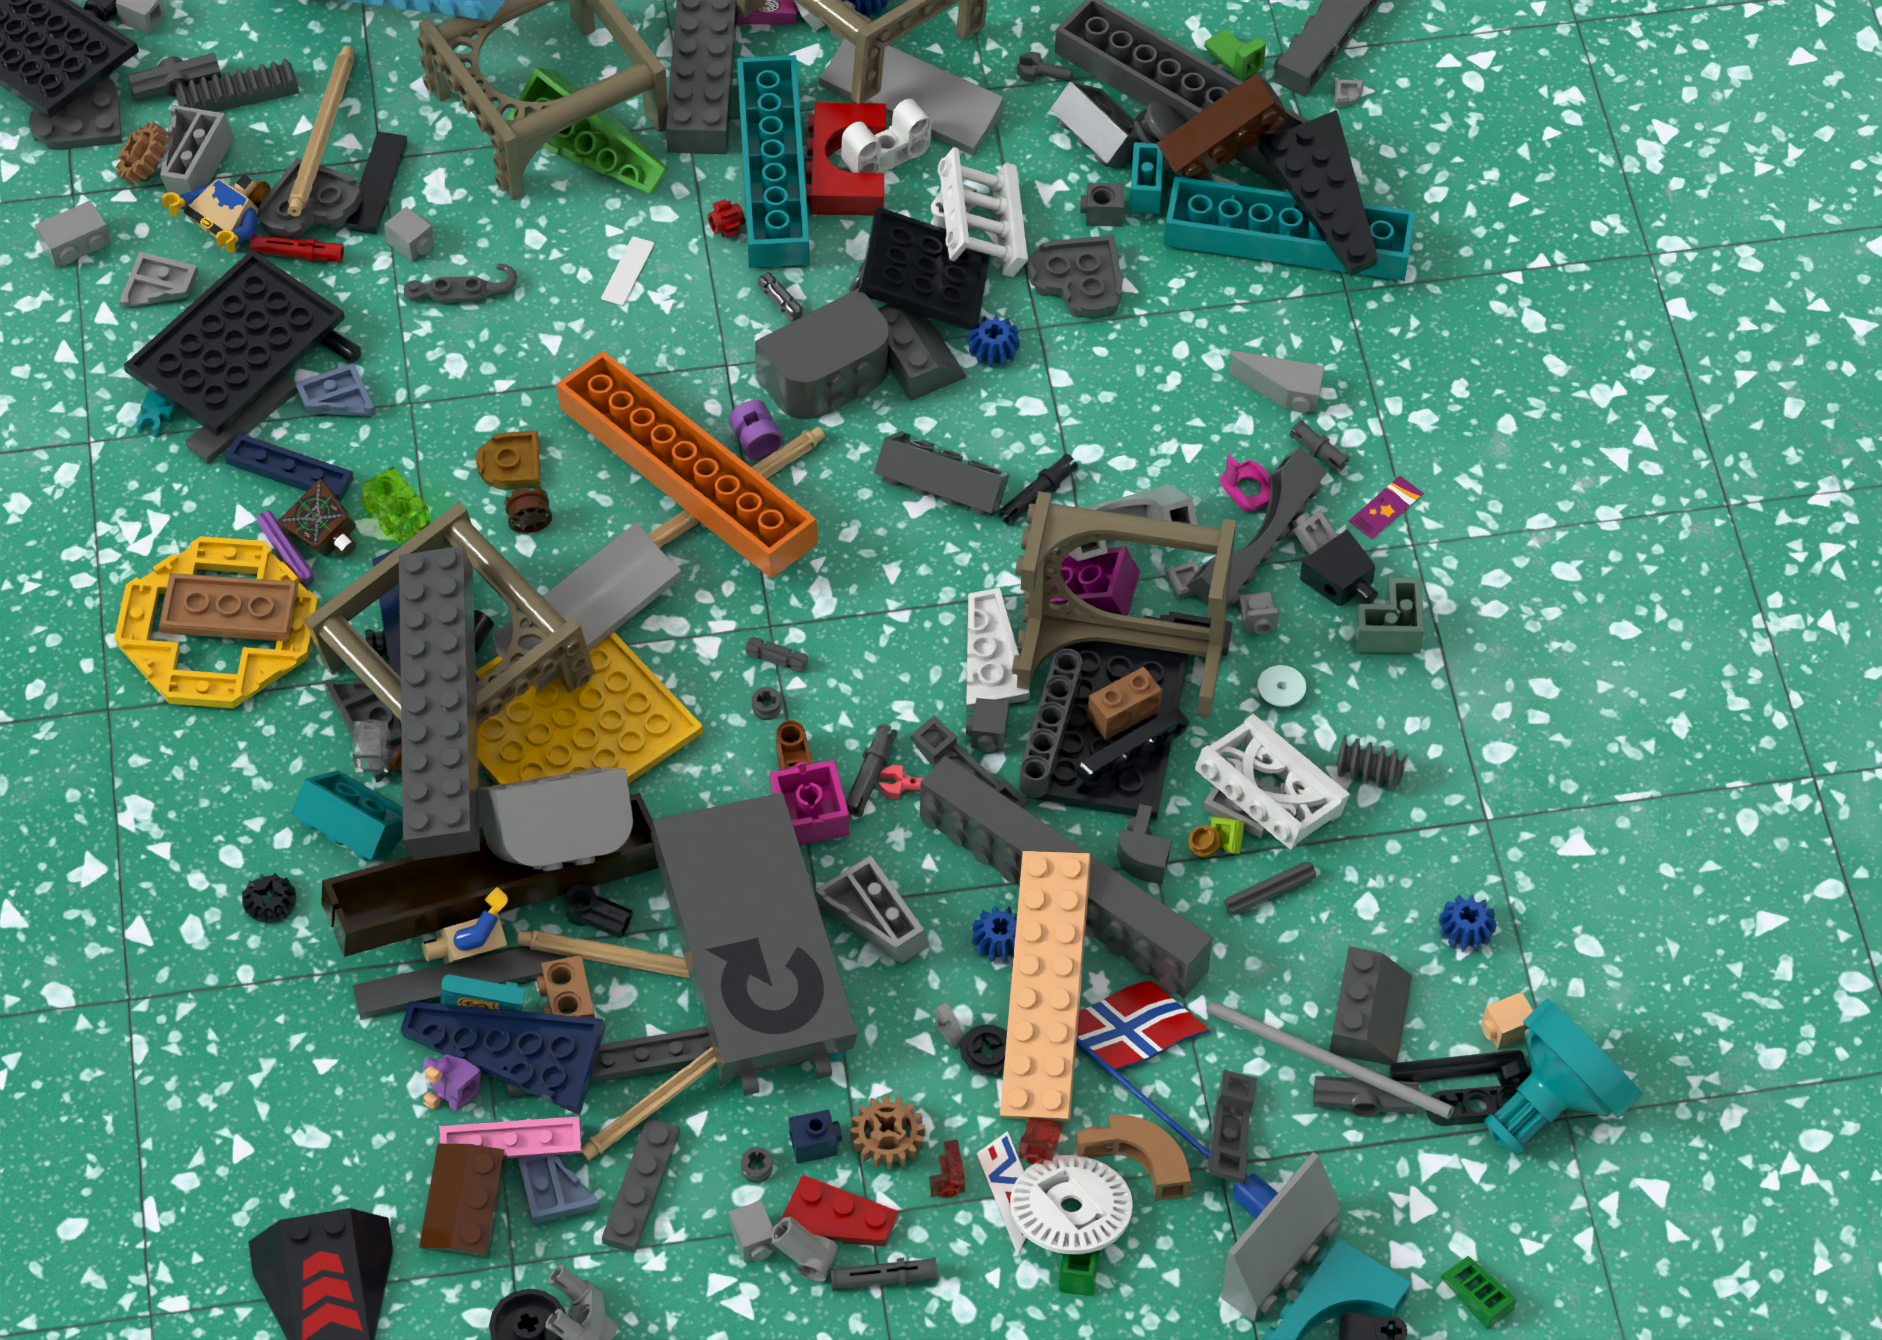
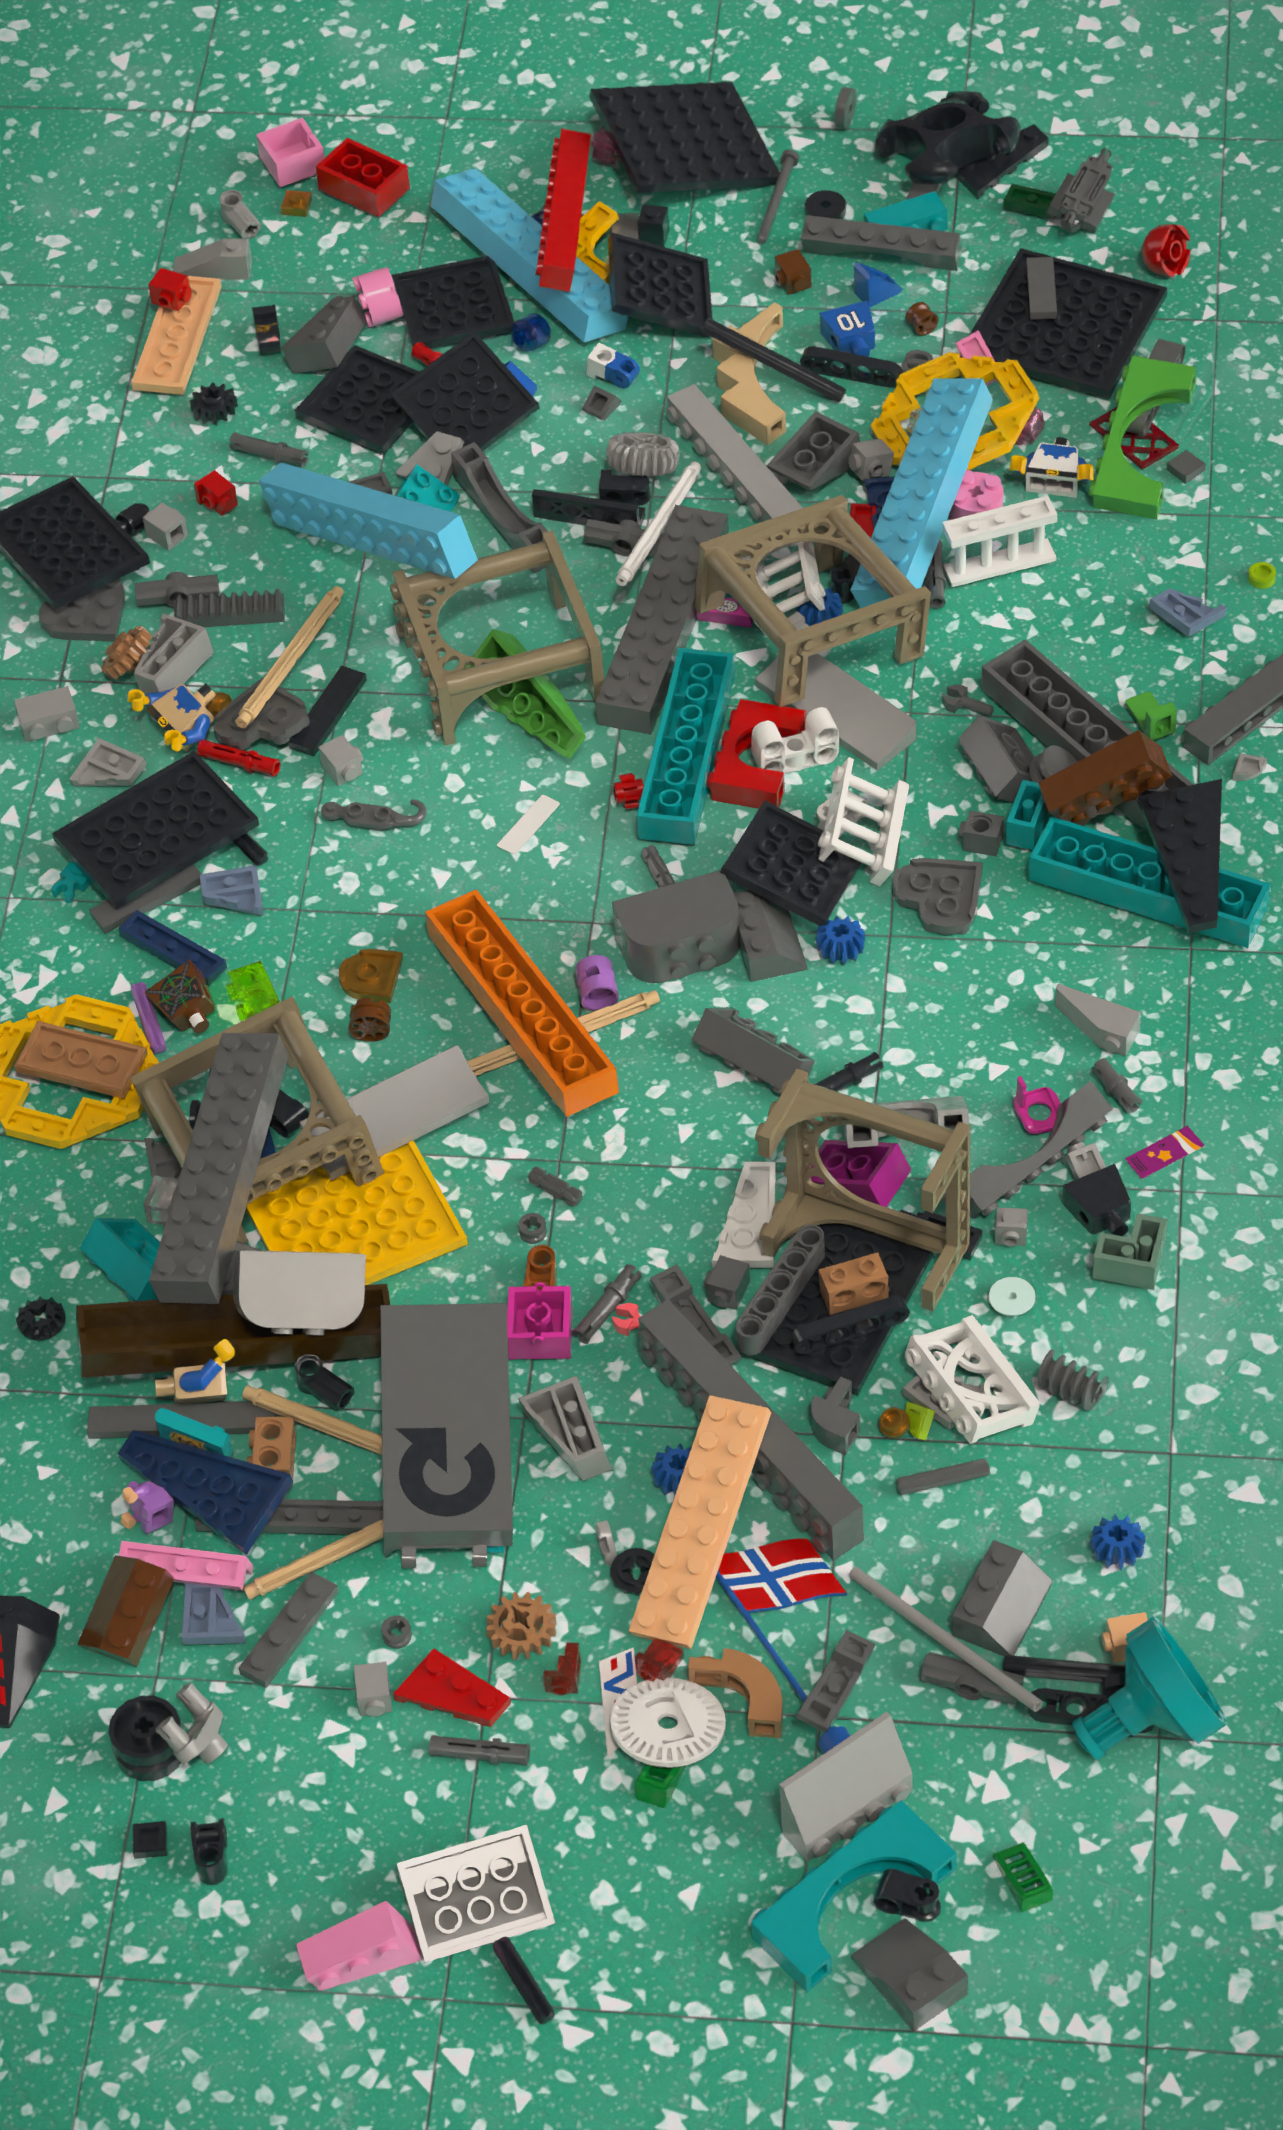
camera: 20 degrees right, 5 degrees down
light grey piece [770,1217,839,1282] -> none
dark blue brick [789,1109,842,1164] -> none

